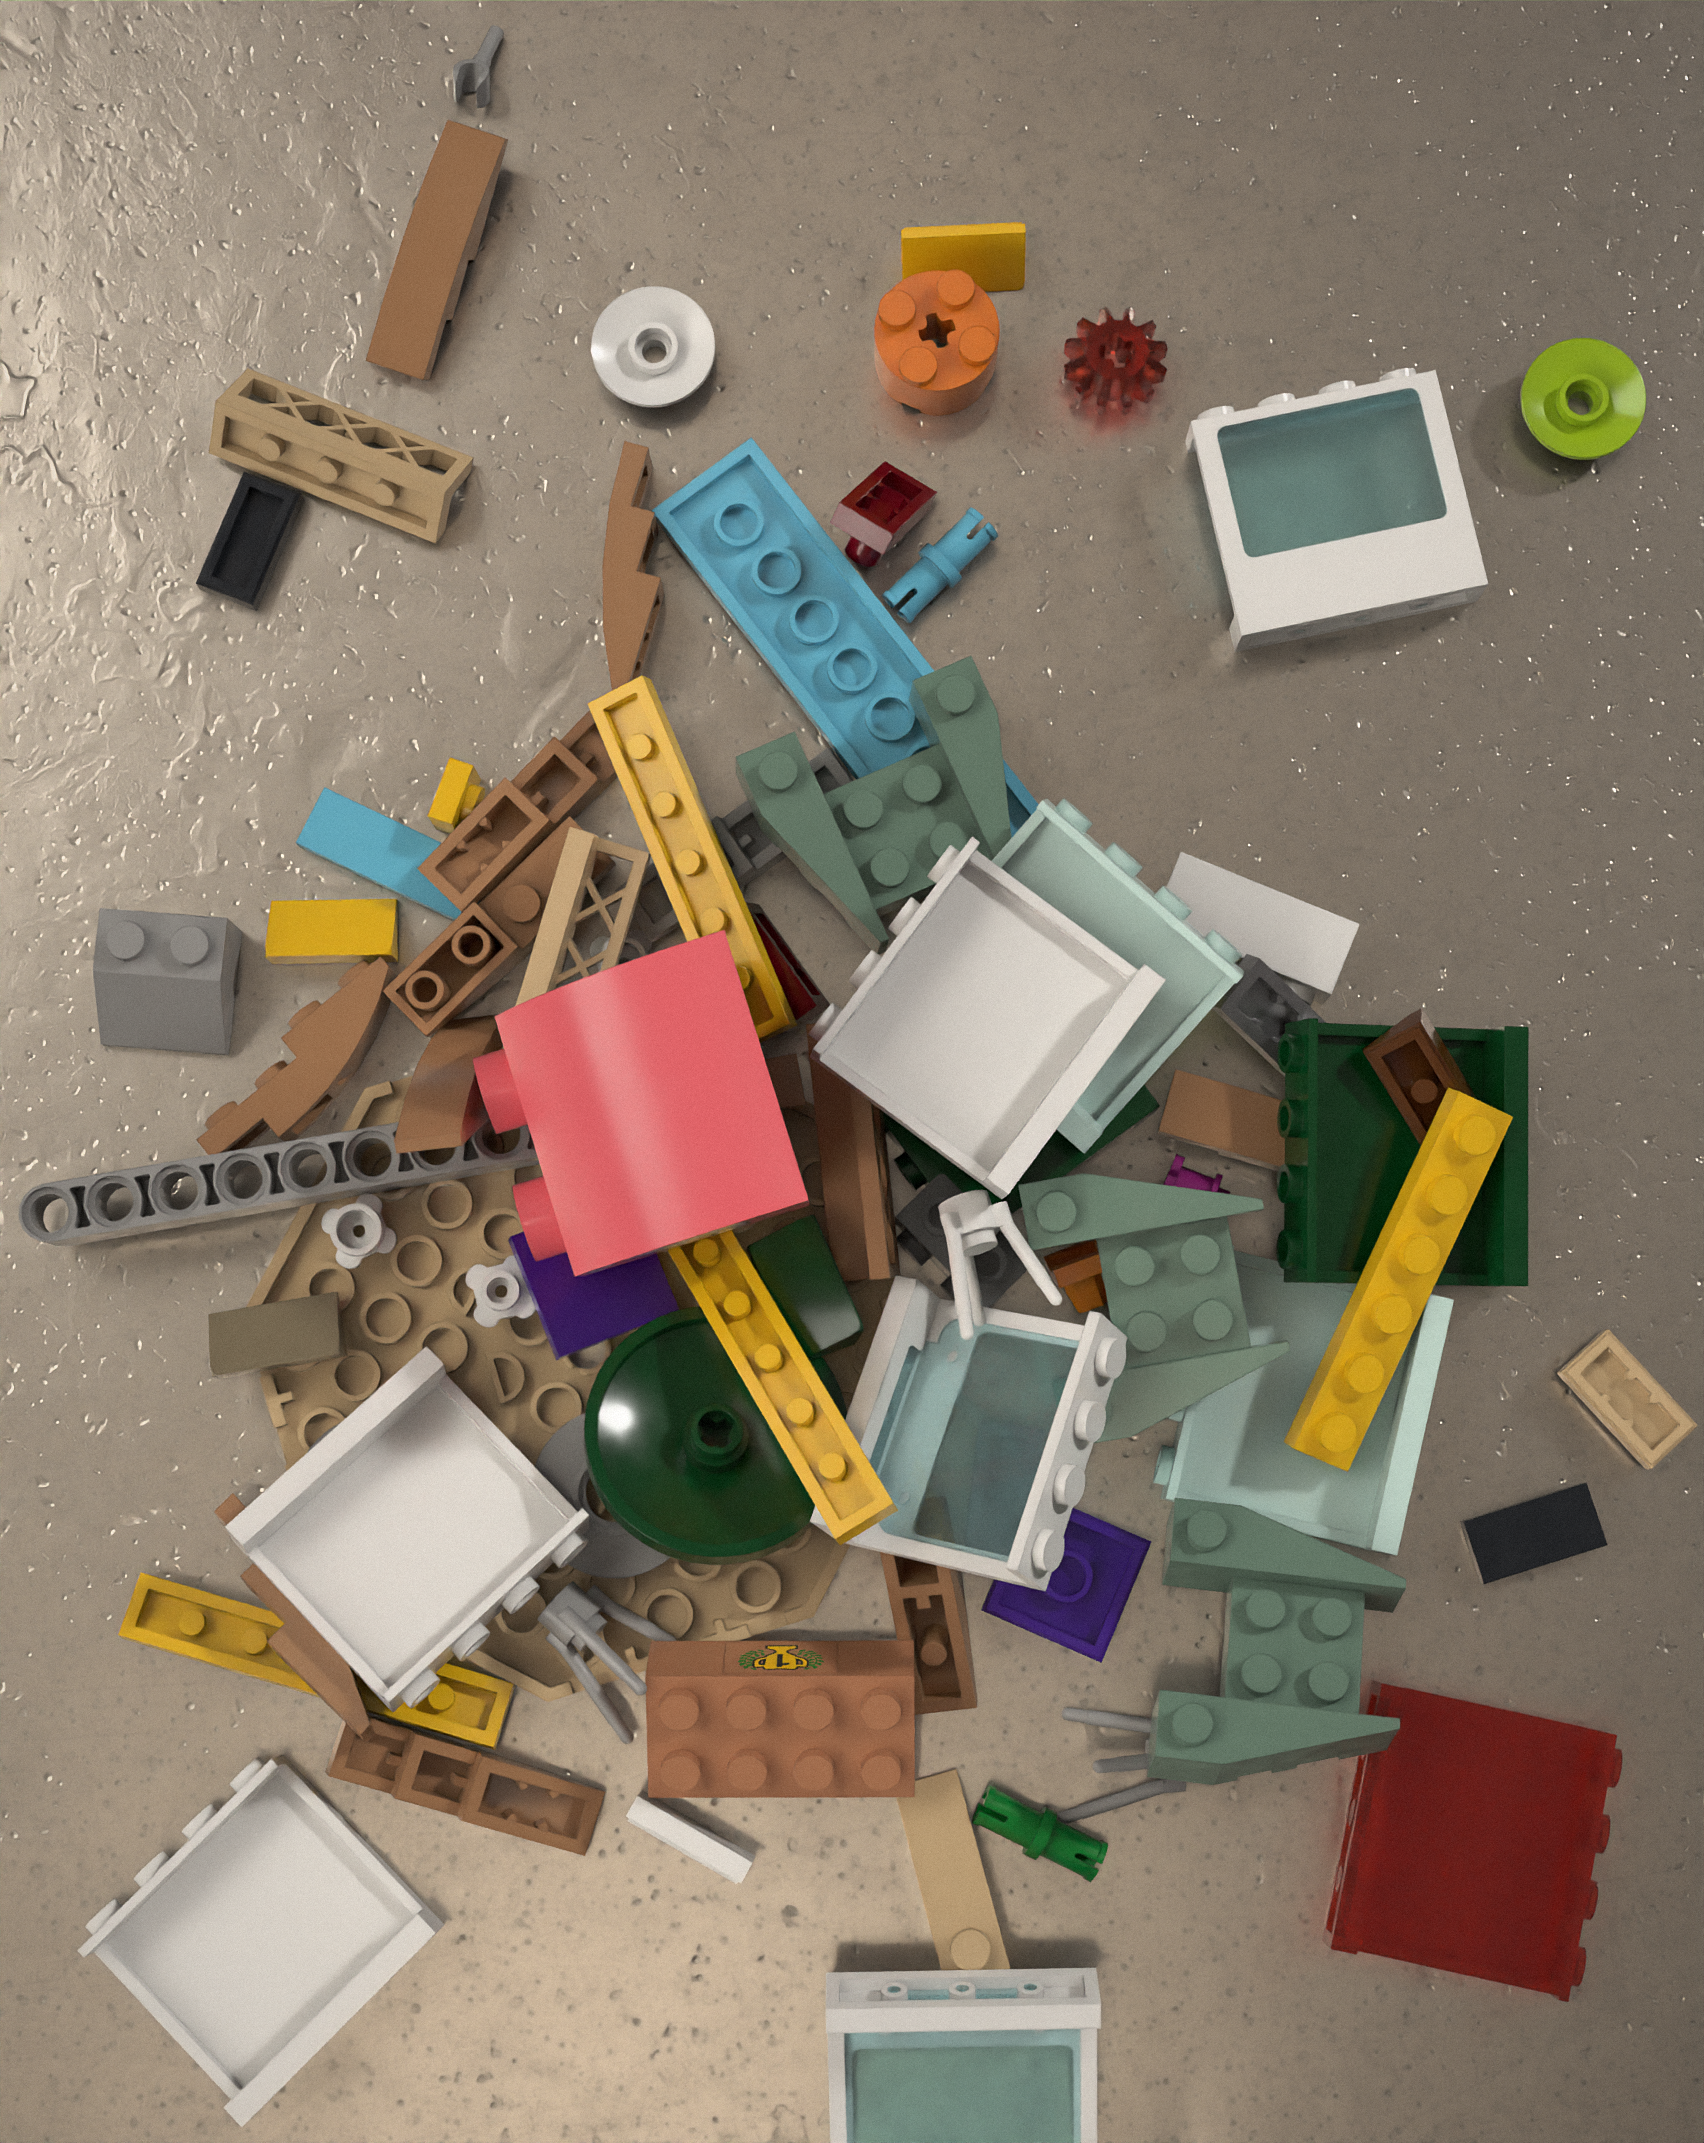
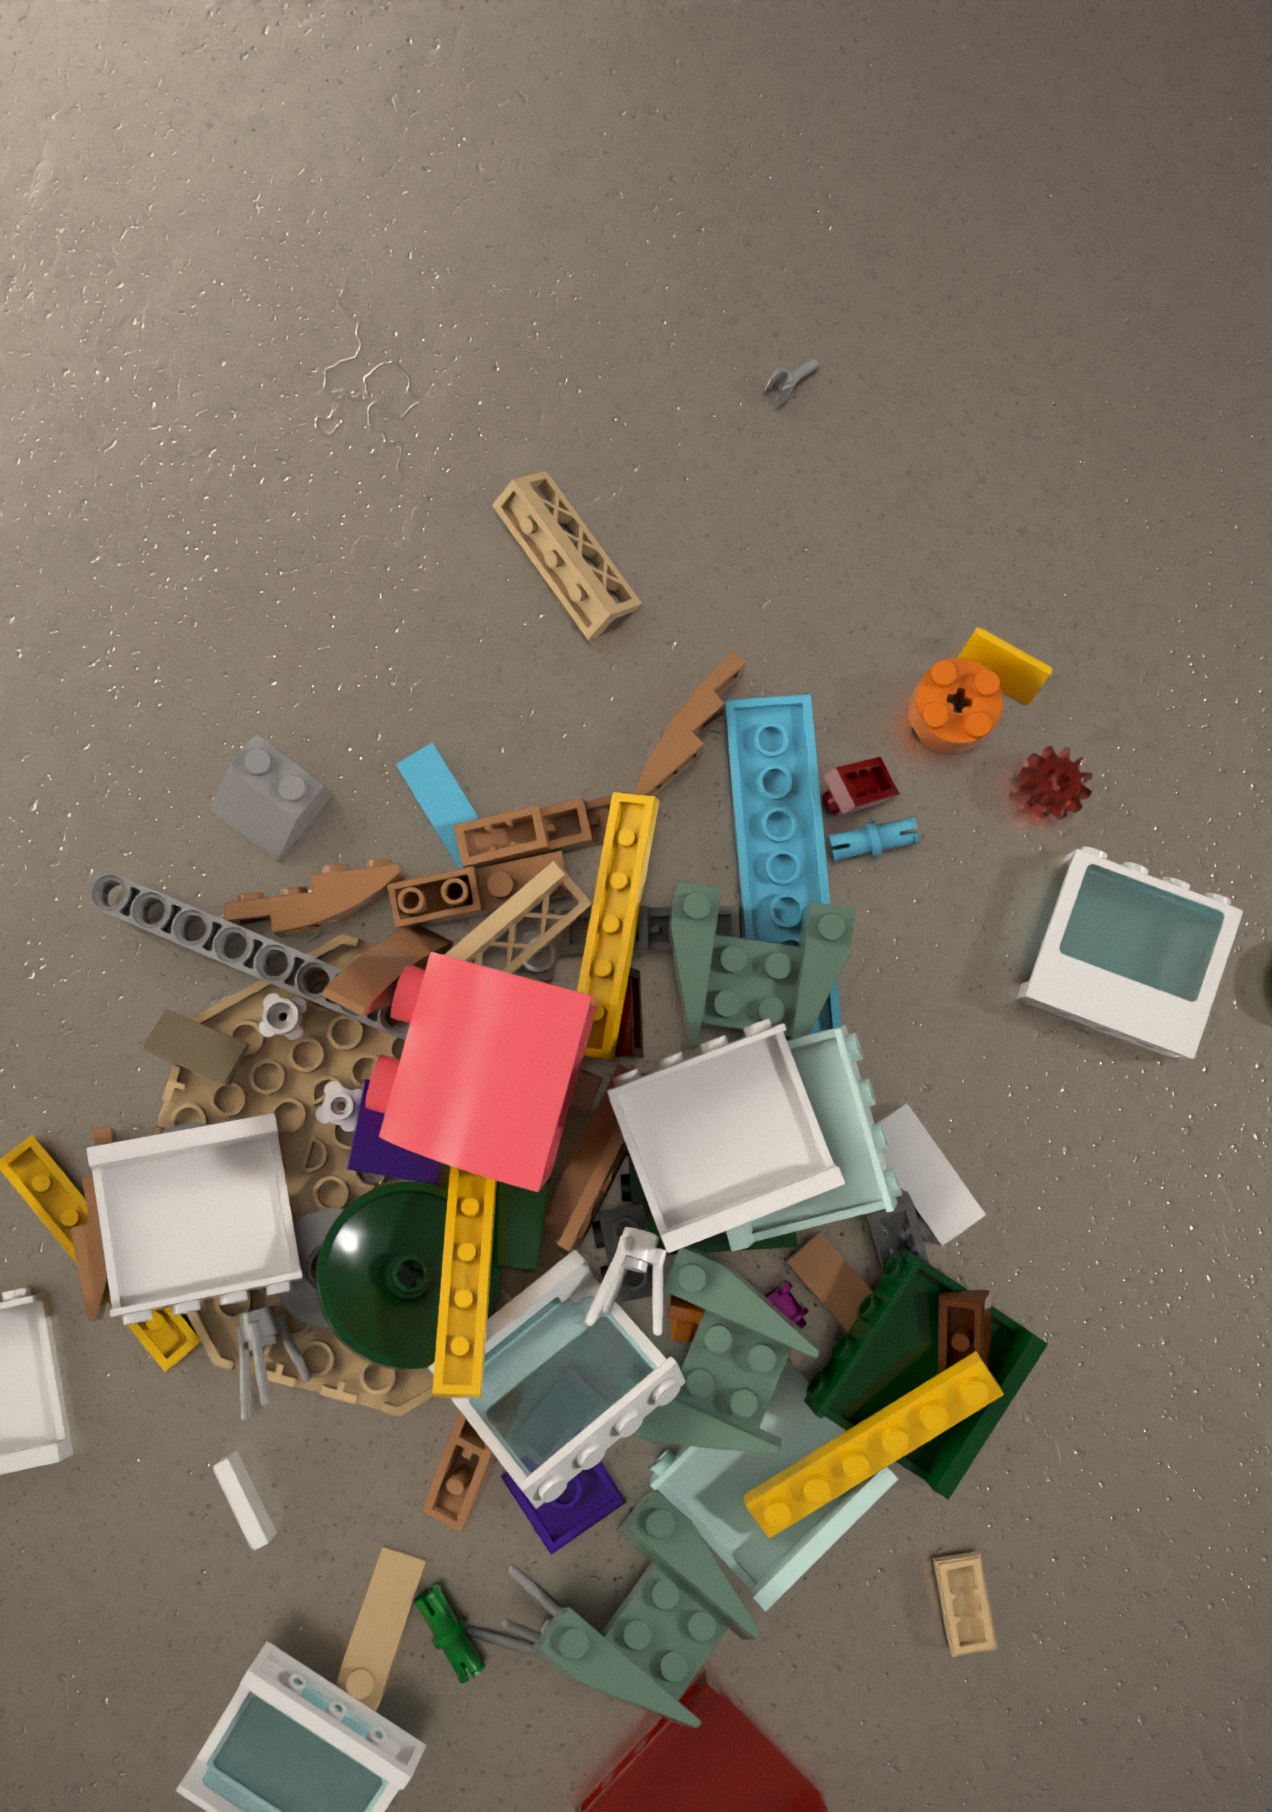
camera: 25 degrees right, 0 degrees up
black tile [196,472,305,611] -> none
yellow slope [265,899,398,964] -> none
medium nougat slope [325,1715,605,1856] -> none
medium nougat slope [366,120,508,380] -> none
yellow plate [428,757,485,834] -> none
white dish [591,286,715,408] -> none
nougat brick [645,1640,915,1798] -> none
black tile [1459,1482,1608,1584] -> none

